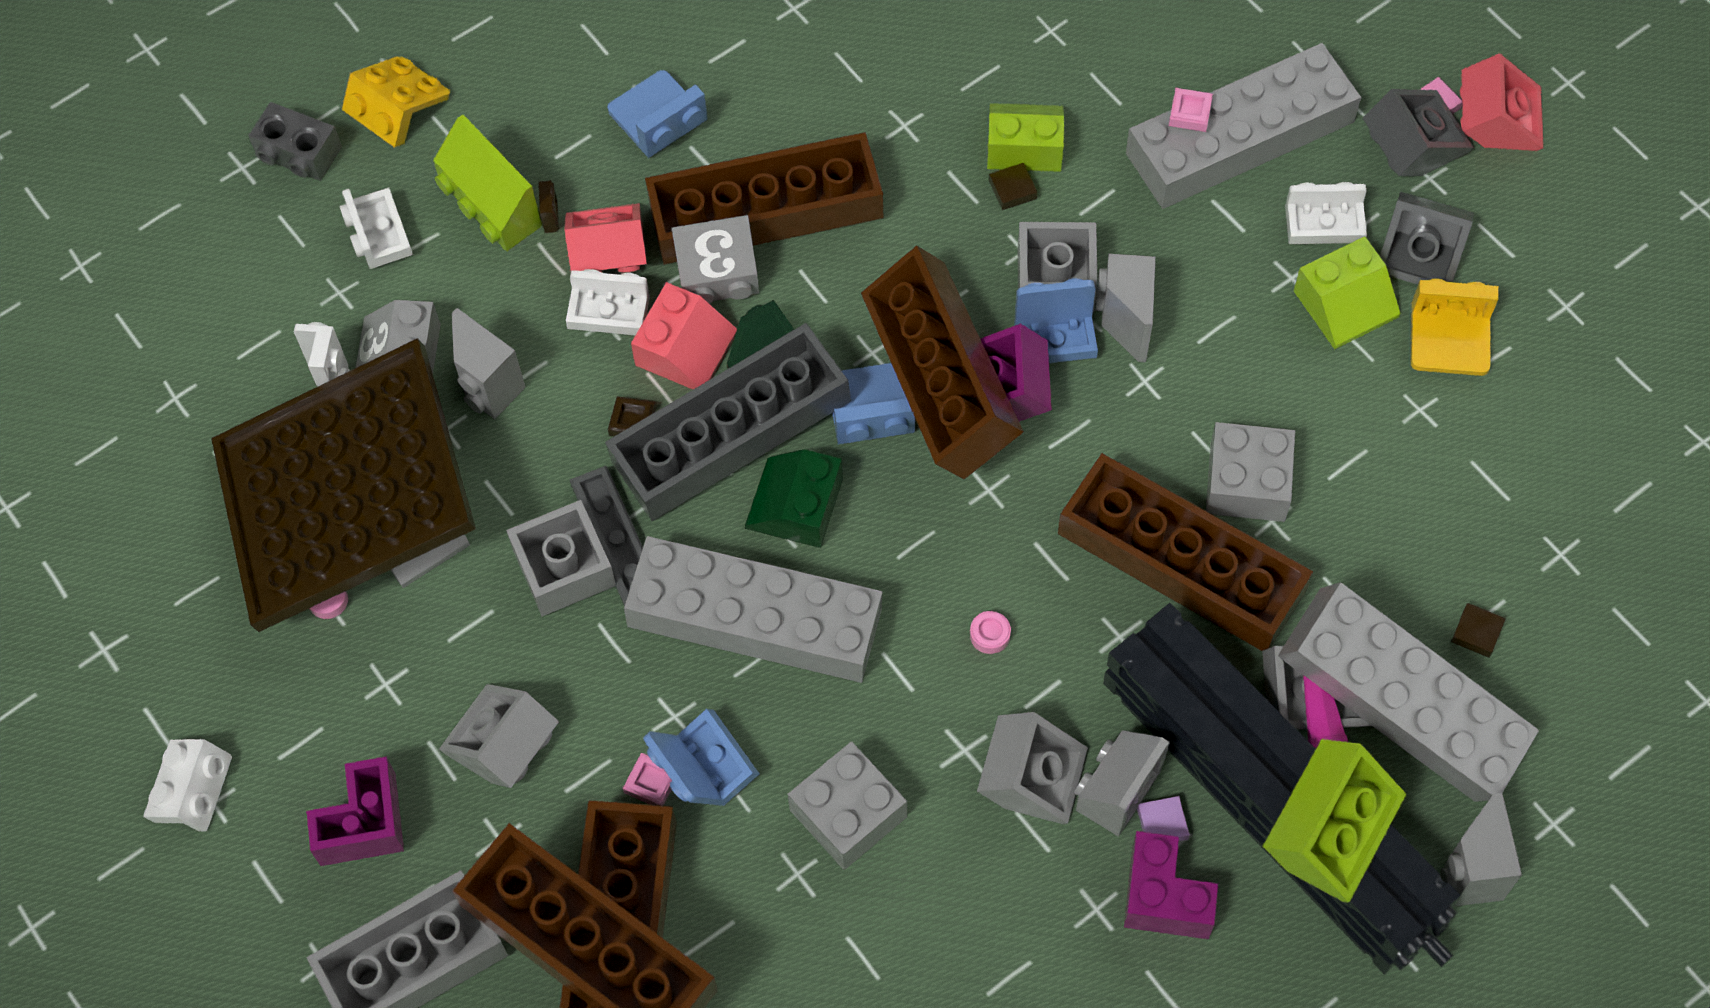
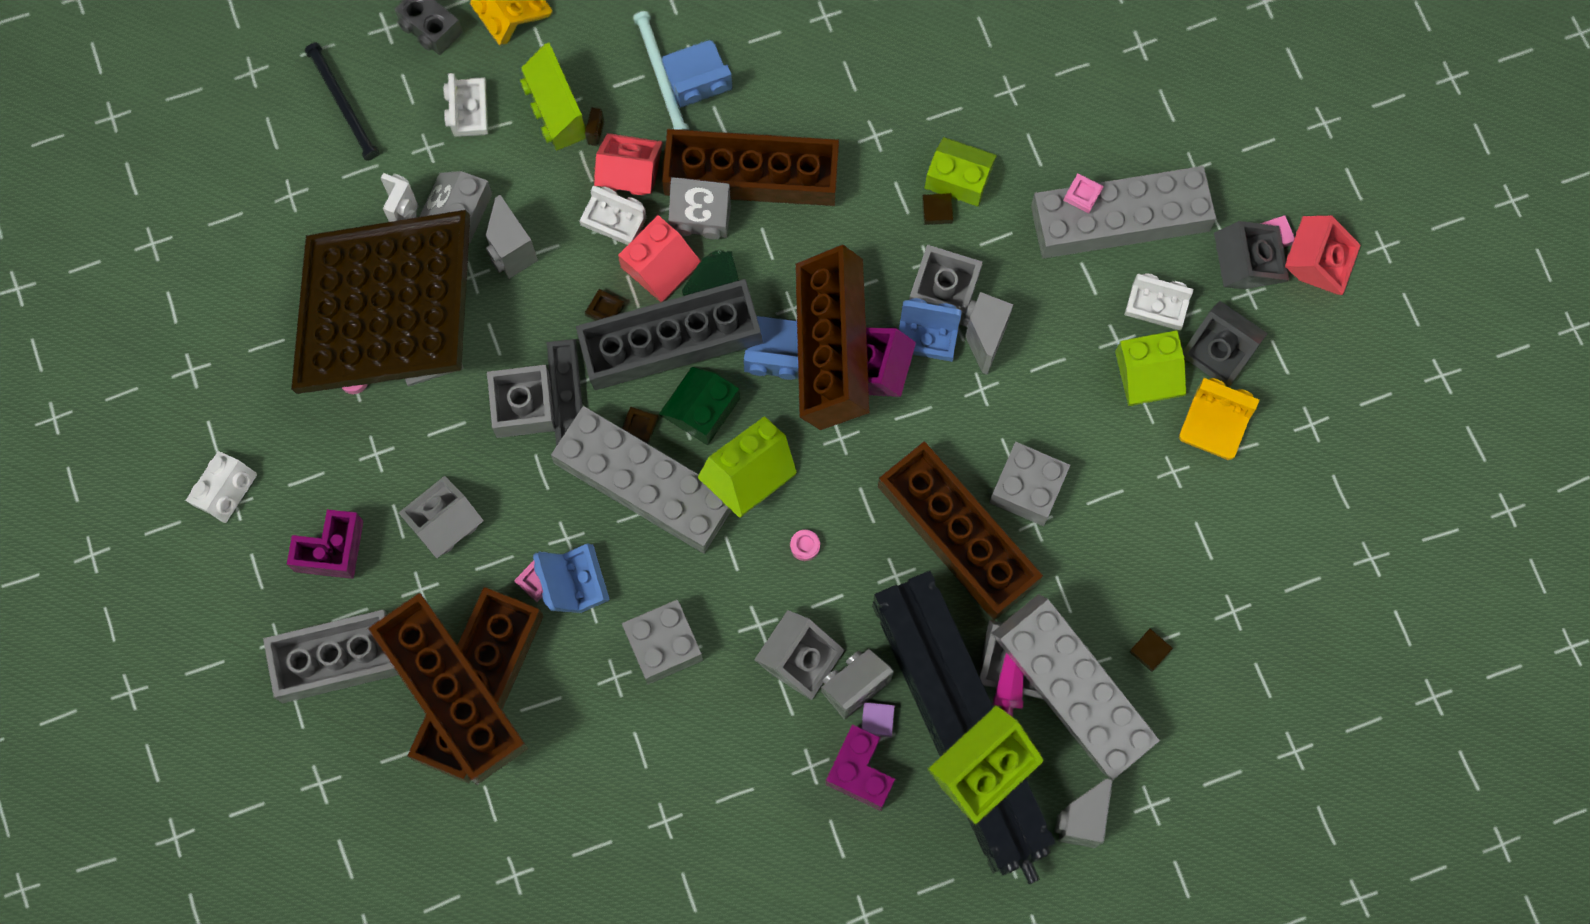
camera: 15 degrees right, 10 degrees up
none -> black bar [304,42,380,161]
none -> dark brown tile [622,407,659,445]
none -> light aqua bar [633,11,690,130]
none -> lime slope [697,416,797,518]

